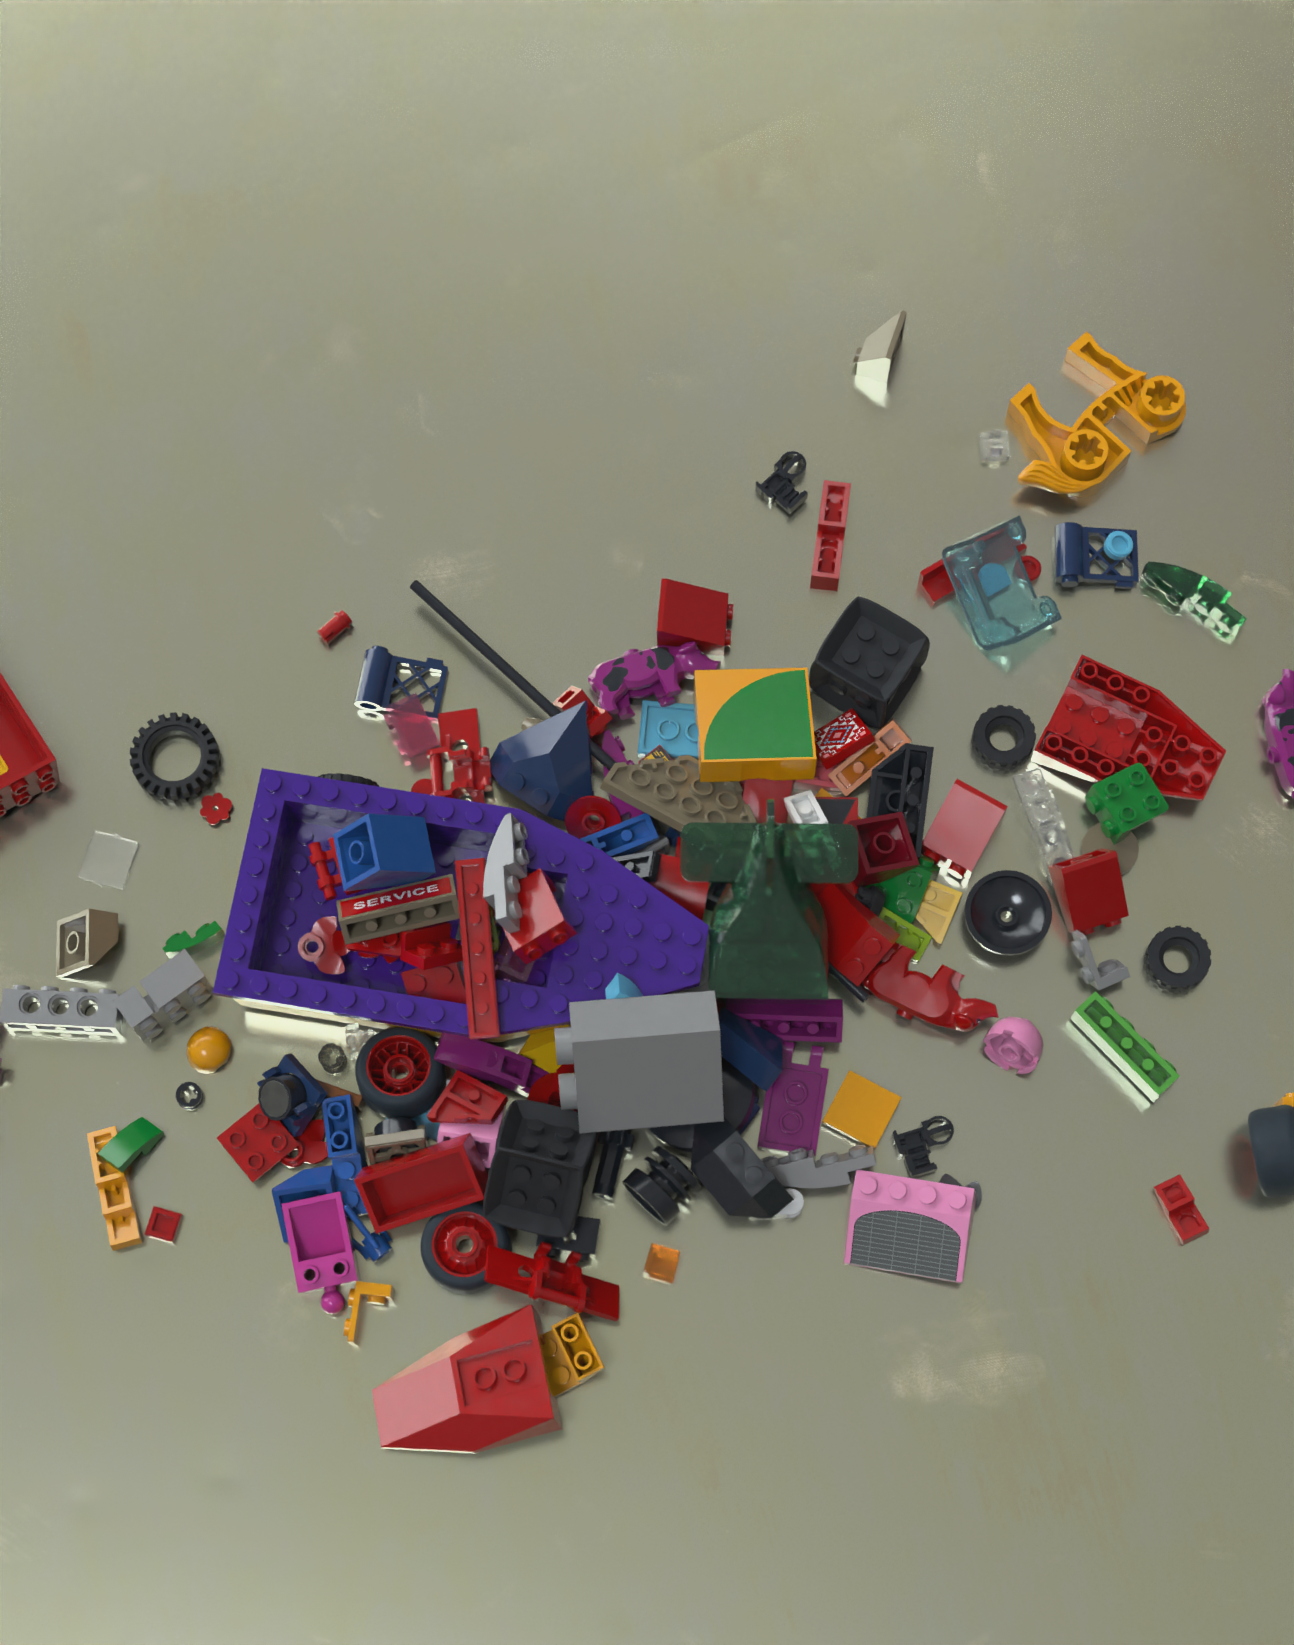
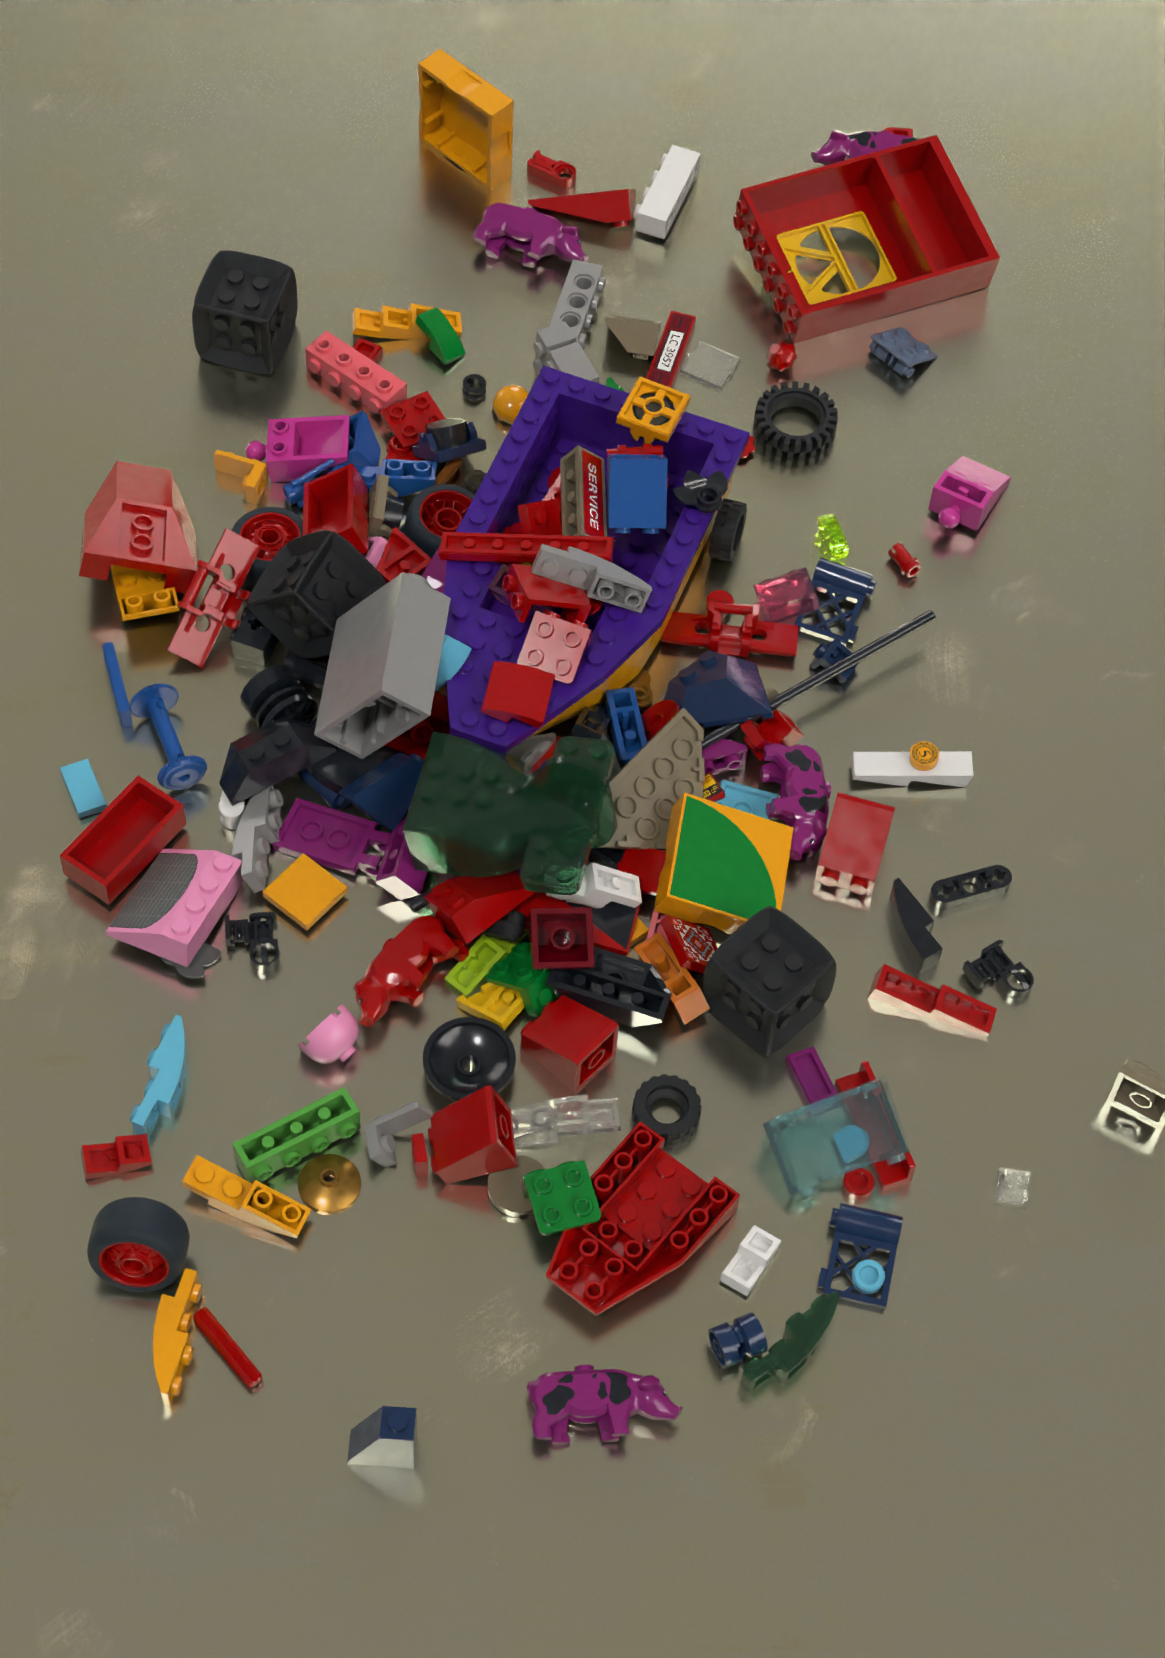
camera: 95 degrees right, 15 degrees down
clear orange panel [643,1243,680,1285] -> none
light orange animal [1007,331,1186,498] -> none
black tyre [1144,925,1212,993] -> none
none -> red piece [59,775,186,905]
none -> medium azure tile [60,759,107,819]
none -> blue tile [102,641,133,728]
none -> blue hose [129,684,207,790]
none -> medium azure slope [130,1014,187,1137]
none -> light orange slope [181,1155,312,1238]
none -> black piece [192,250,298,374]
none -> pearl gold dish [298,1154,361,1213]
none -> coral brick [305,330,407,416]
none -> red tile [411,1133,428,1176]
none -> red slope [480,661,555,728]
none -> bracket [517,610,593,684]
none -> light orange piece [616,376,691,443]
none -> tile [646,310,696,388]
none -> black plate [673,470,728,513]
none -> dark blue wheel [708,1312,768,1368]
none -> white slope [719,1225,782,1296]
none -> red piece [767,341,798,372]
none -> magenta tile [785,1046,839,1112]
none -> dark blue bracket [809,639,859,683]
none -> clear neon green beam [818,513,849,561]
none -> white slope [851,751,974,788]
none -> sand blue hinge [869,327,937,378]
none -> black slope [890,878,943,975]
none -> light orange tile [909,741,939,771]
none -> dark pink slope [928,456,1011,531]
none -> black beam [929,865,1012,910]

